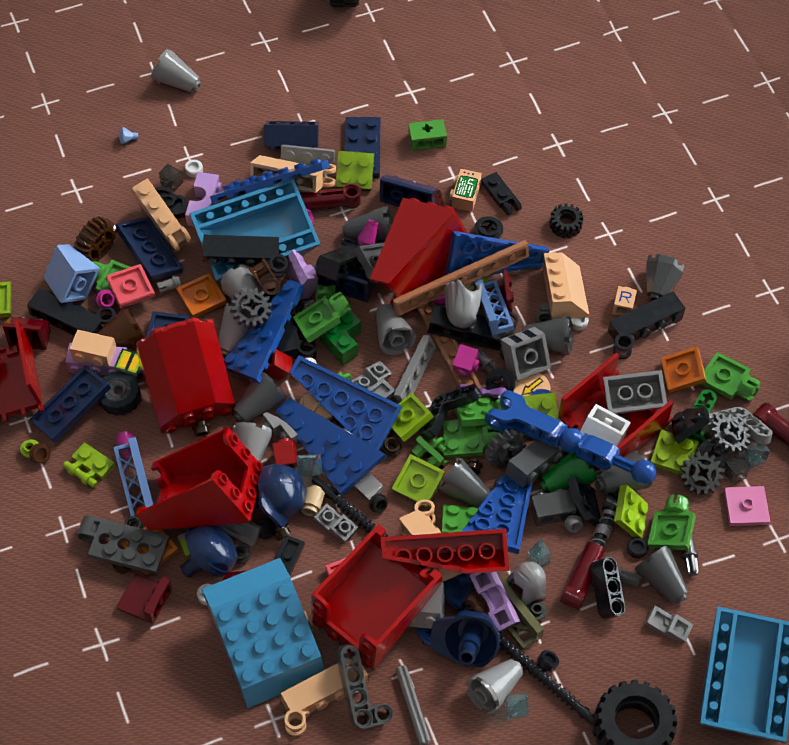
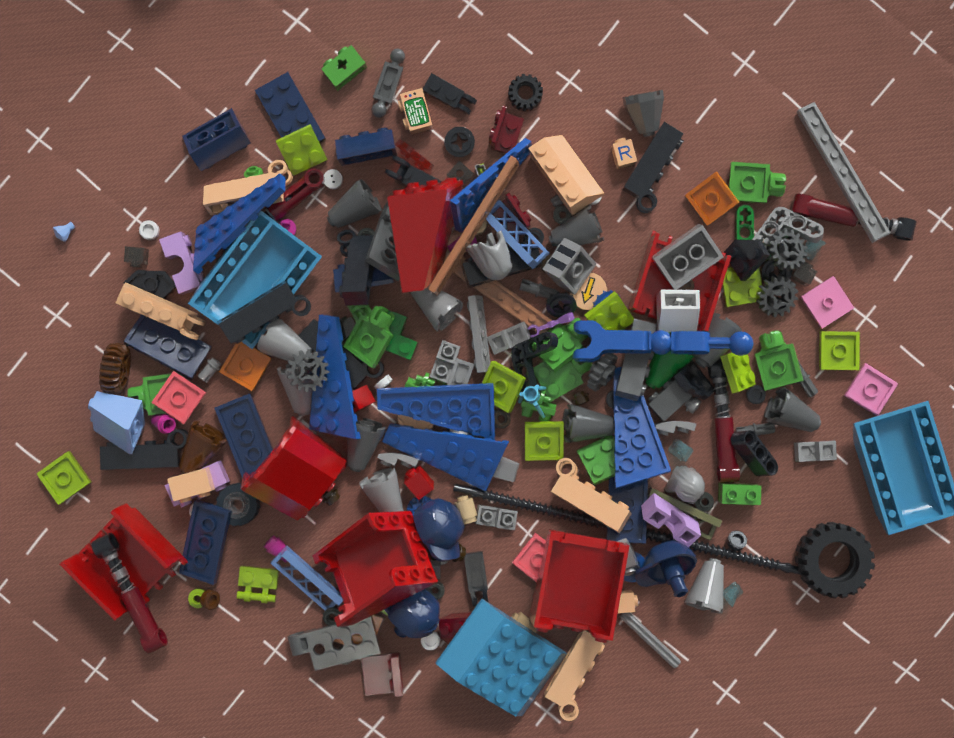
camera: 30 degrees left, 30 degrees up
dark red slope [2,317,51,350] -> none
piece [114,348,140,376] -> none
light grey cone [151,49,201,93] -> none
reddish brown piece [248,258,280,295] -> none
light grey plate [281,145,335,169] -> none
lavender slope [287,250,318,302] -> none
clear light blue slope [297,454,322,476] -> none
dark grey beam [336,645,393,728] -> none
dark pink cone [357,219,378,246] -> none
pearl dark grey plate [368,493,388,513] -> none
red wedge [380,529,510,574] -> none
dark pink brick [453,344,480,377] -> none
none -> white tile [324,169,343,189]
none -> dark grey plate [371,48,405,118]
none -> light grey slope [487,321,531,355]
none -> dark red bracket [488,106,524,154]
none -> medium azure plant [518,385,546,418]
none -> light nougat brick [618,590,638,613]
none -> light grey slope [654,421,696,436]
none -> bright green brick [718,483,761,505]
none -> lime plate [819,331,860,370]
none -> bright pink plate [844,363,898,416]

